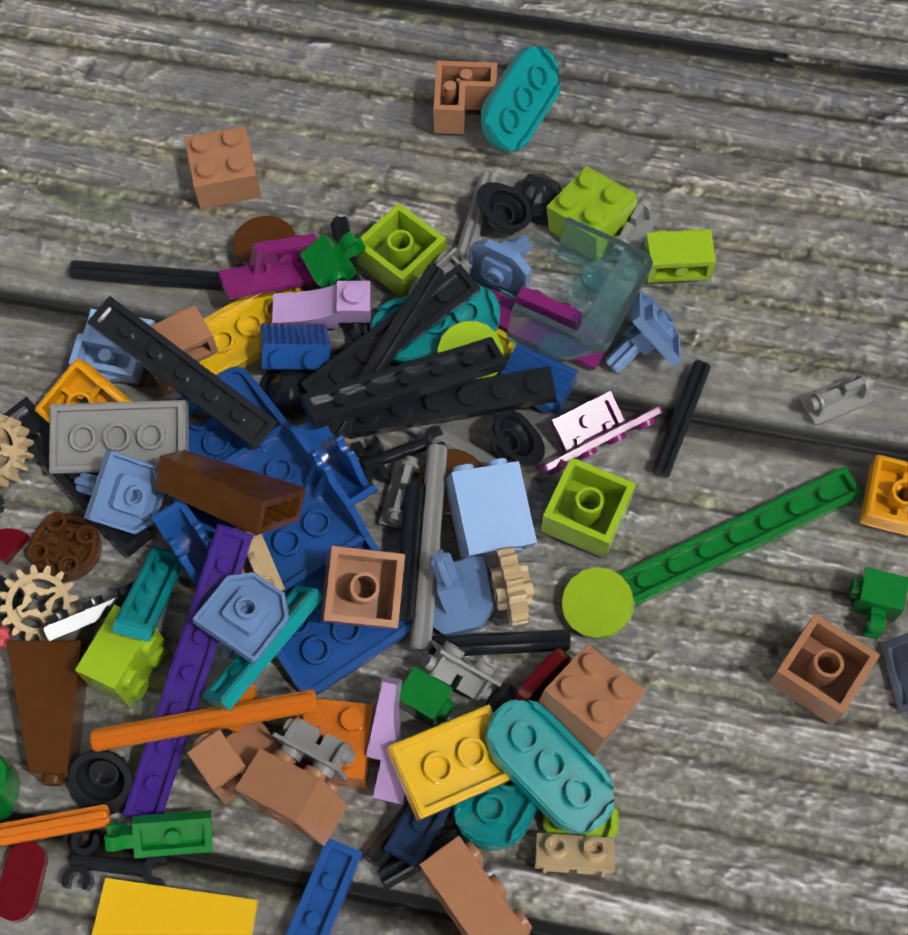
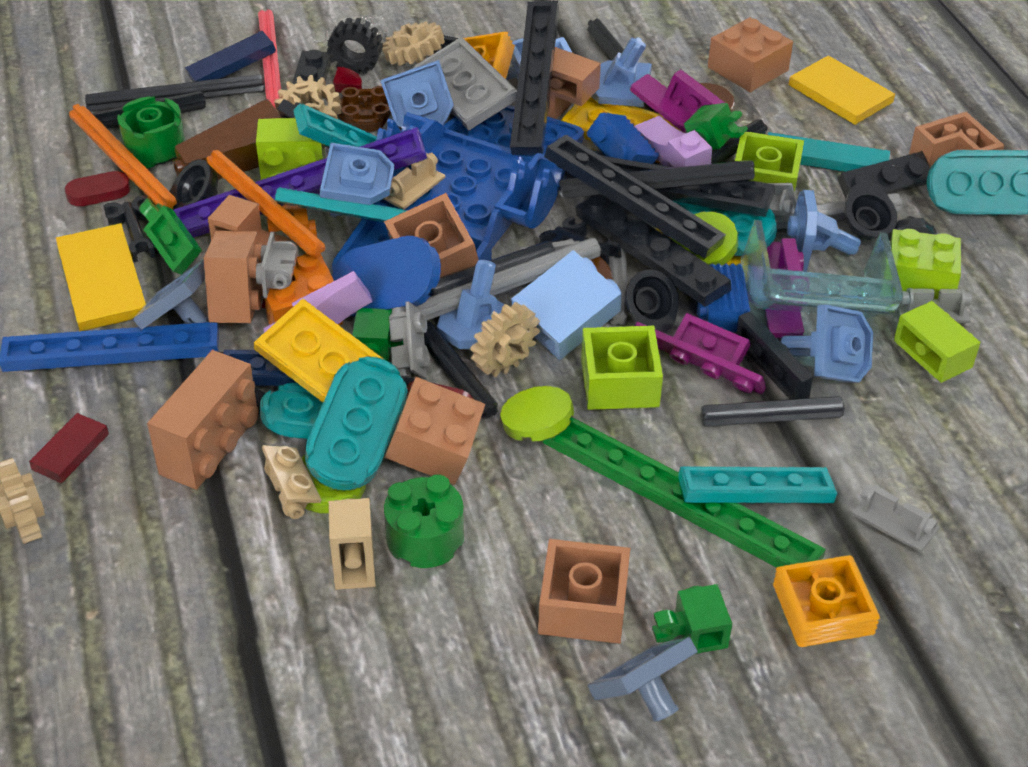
camera: 60 degrees right, 20 degrees down
reddish brown slope [155,450,306,536] -> none
none -> sand blue tile [133,259,209,330]
none -> tan brick [328,498,376,590]
none -> blue tile [332,236,441,317]
none -> green brick [384,475,464,568]
none -> medium blue piece [591,37,652,107]
none -> teal tile [678,466,837,503]
none -> black plate [736,311,814,399]
none -> teal tile [768,132,890,172]
none -> yellow tile [788,55,895,125]
none -> black plate [837,151,930,198]

